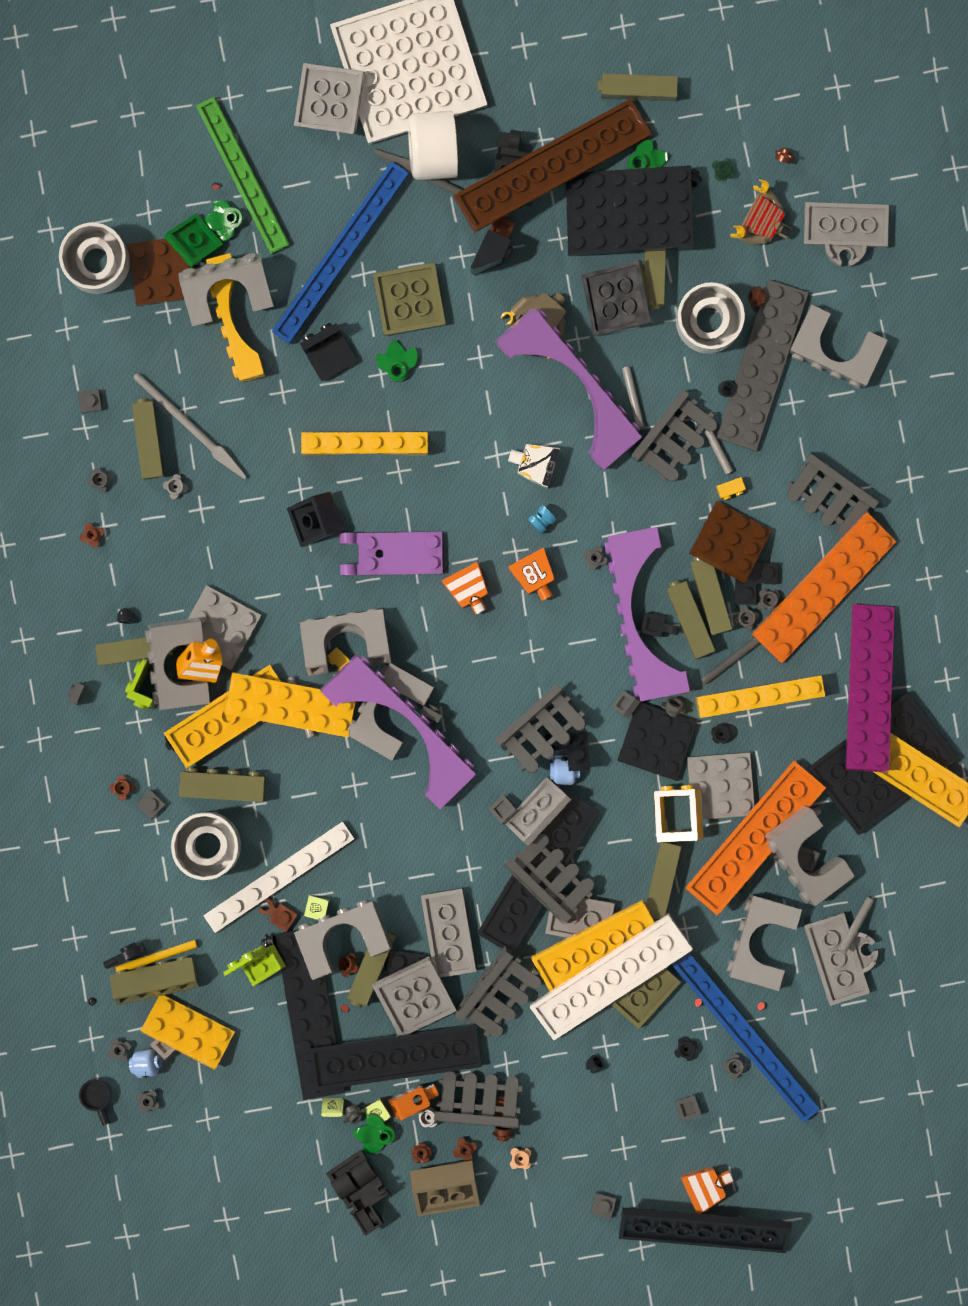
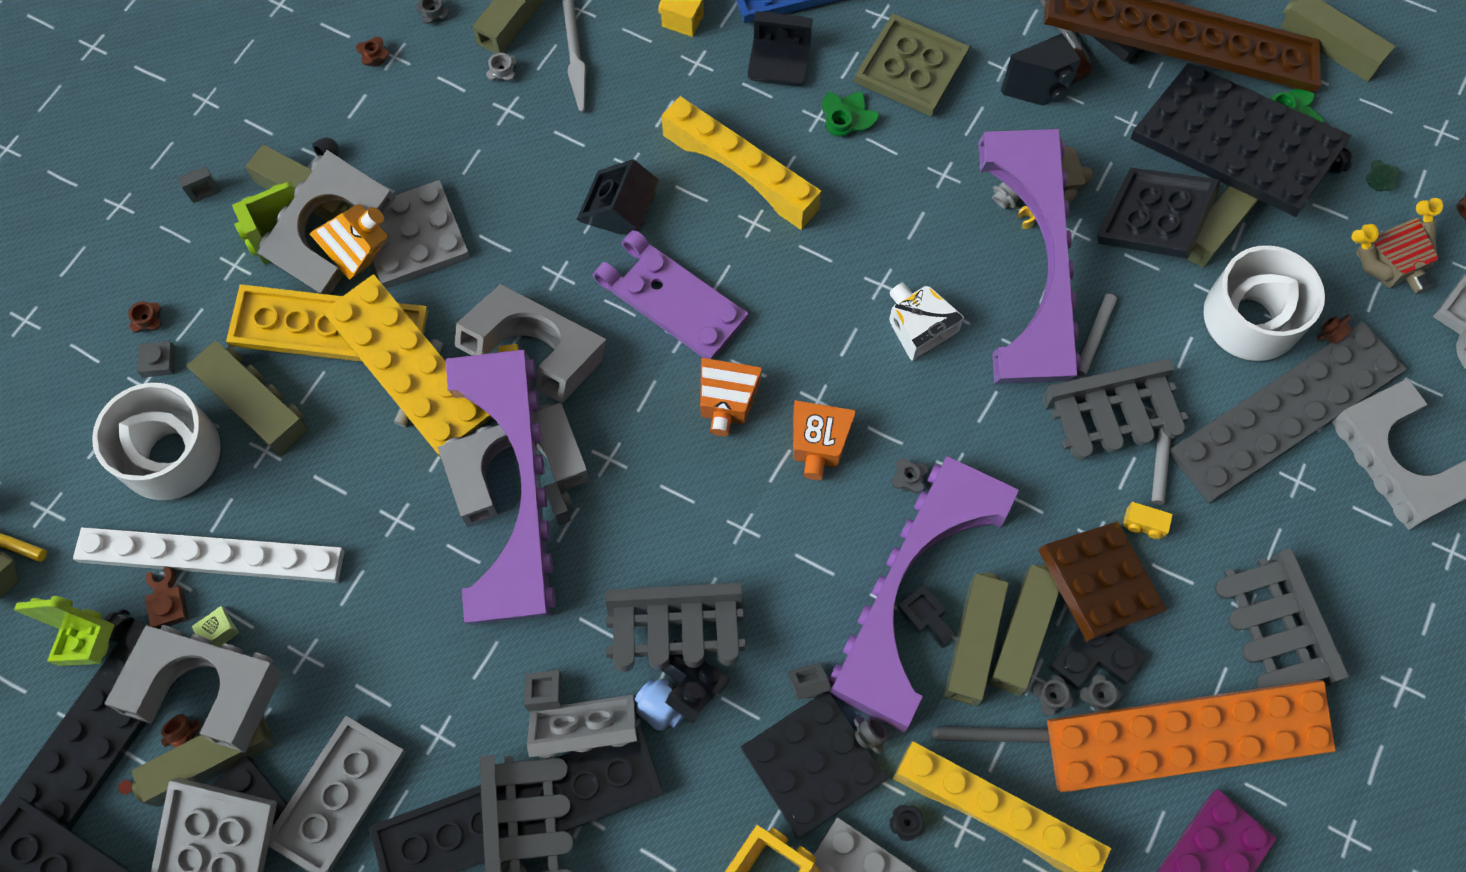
camera: 30 degrees right, 20 degrees down
dark azure wheel [527,505,557,534] -> none
black hinge [718,381,736,397] -> none

